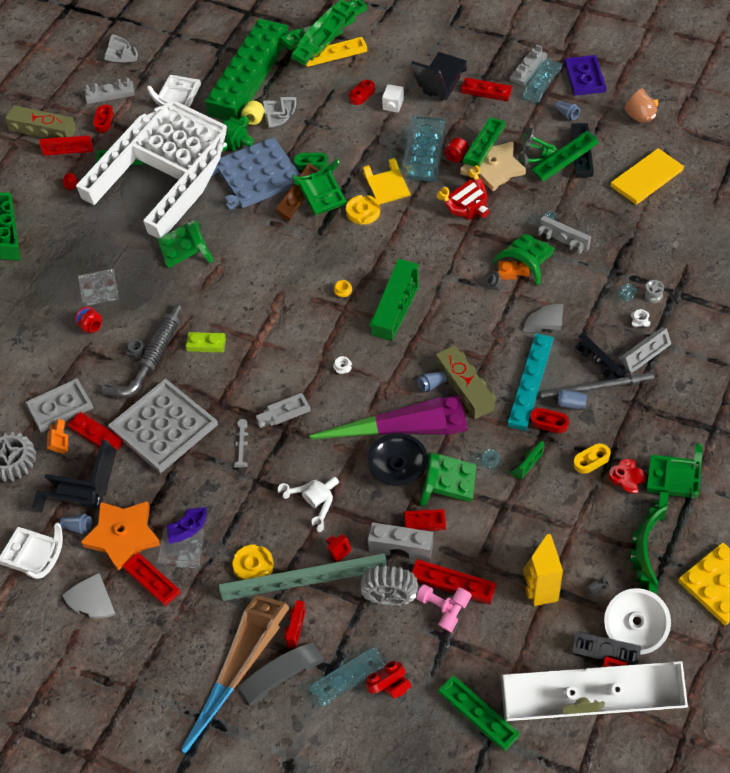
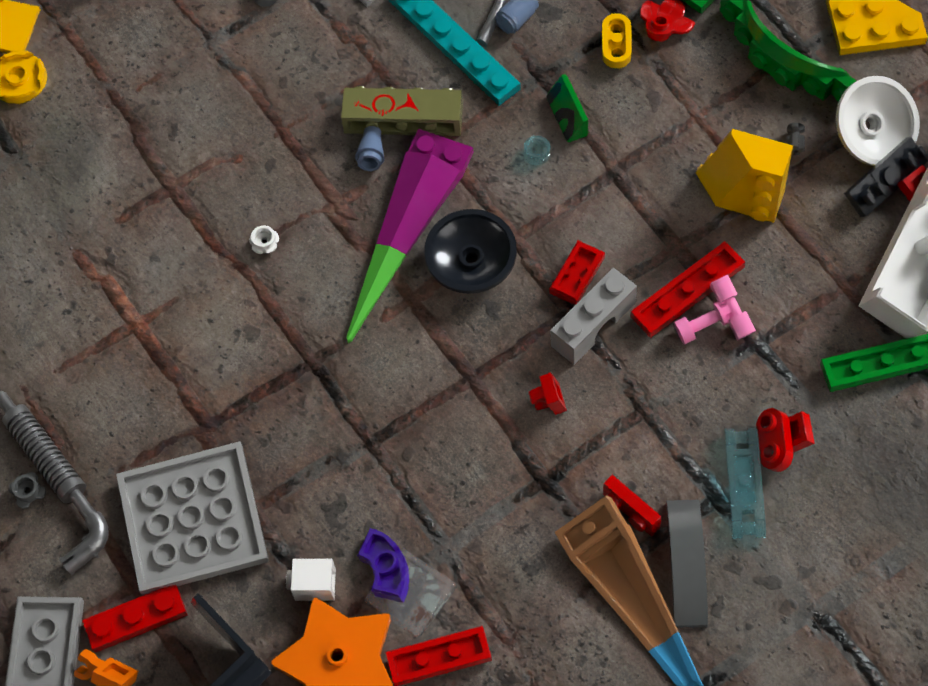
camera: 55 degrees left, 10 degrees up
lime plate [186,332,226,352] -> none
sand green tile [219,553,387,601] -> none
yellow tile [232,544,274,580] -> none
light grey piece [234,419,248,467] -> none
light grey hinge [256,393,311,428] -> none
white piece [278,477,339,532] -> none
yellow plate [334,280,352,297] -> none
light grey gear [360,565,418,606] -> none
green wedge [369,258,419,341] -> none
green piece [419,452,476,506] -> none
red plate [530,408,569,433] -> none
none -> white brick [286,559,336,601]

